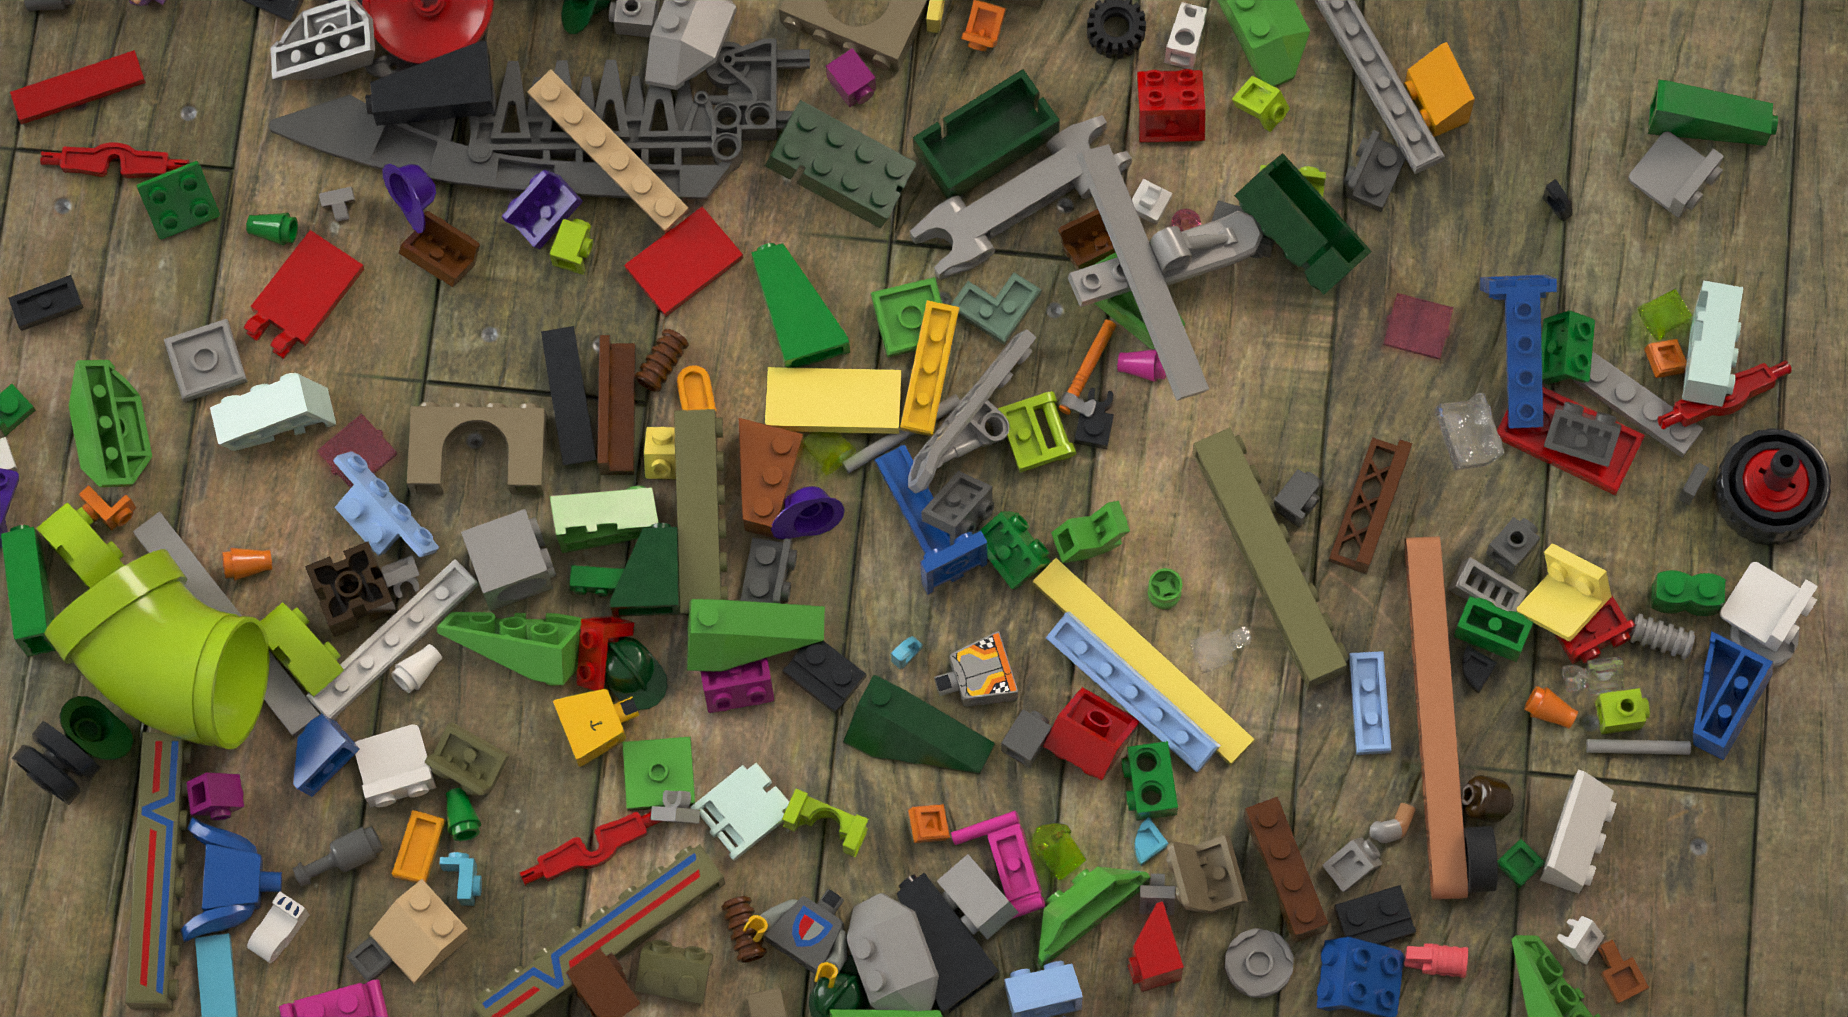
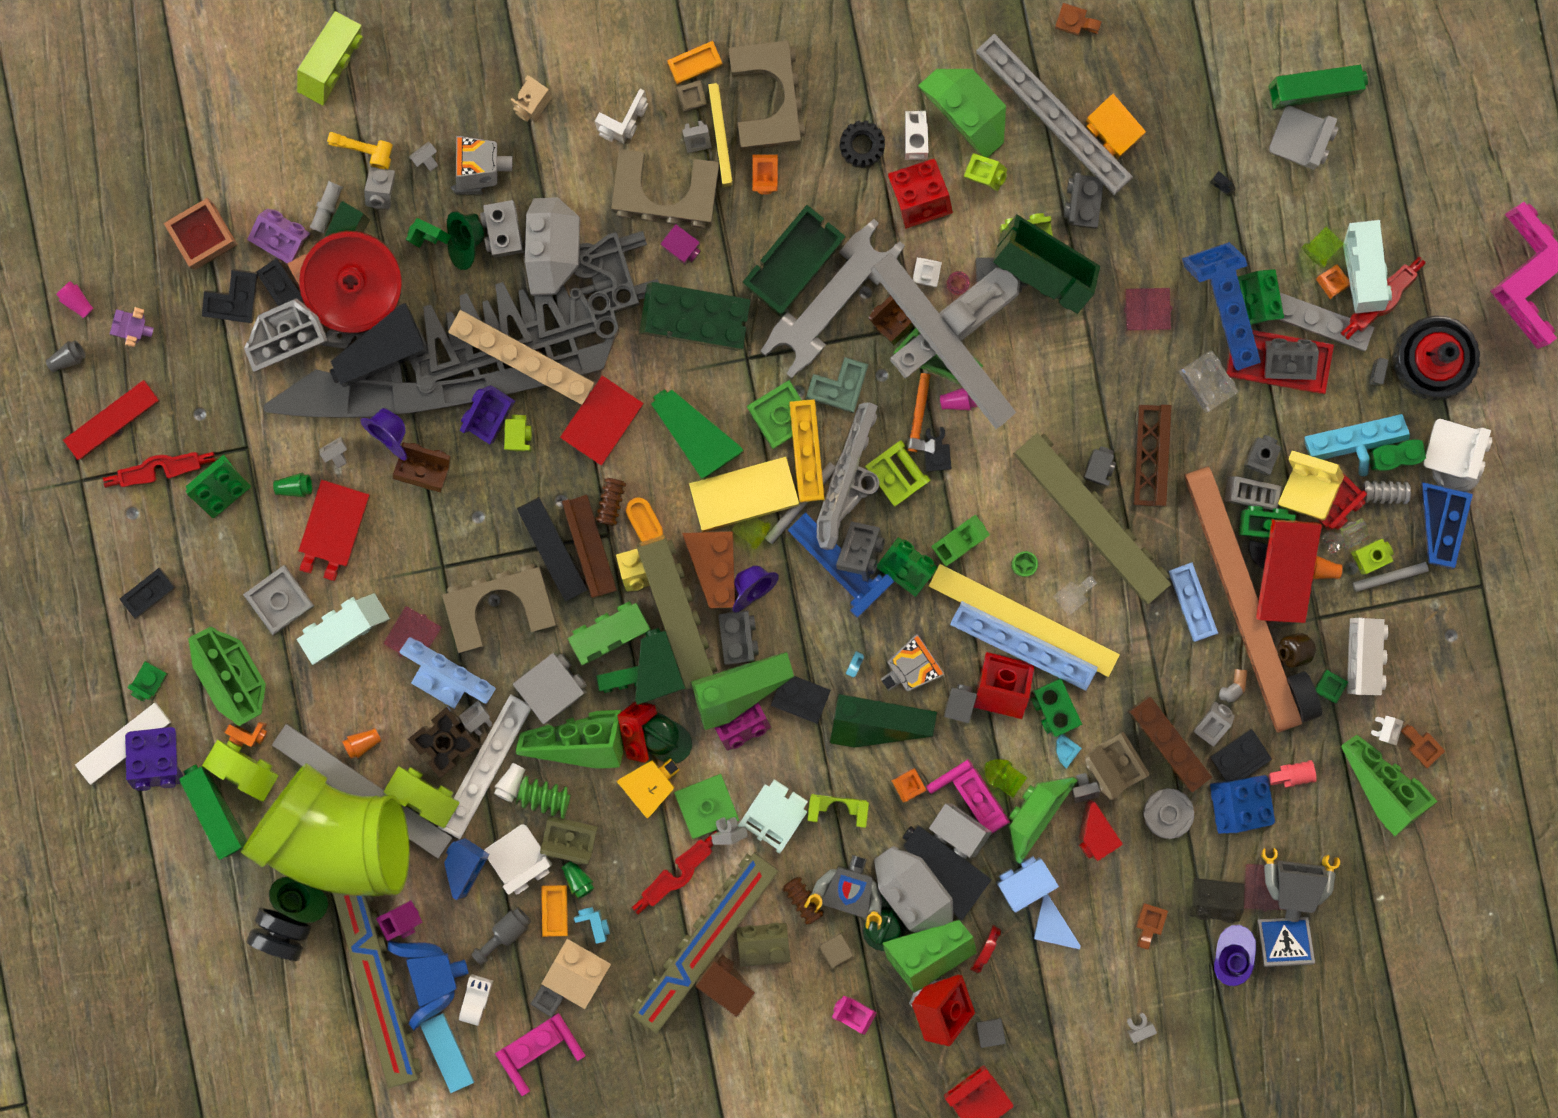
camera: 20 degrees left, 15 degrees up
none -> bright green piece [516,776,571,819]
none -> red tile [1256,519,1322,623]
none -> medium azure plate [1304,414,1410,476]

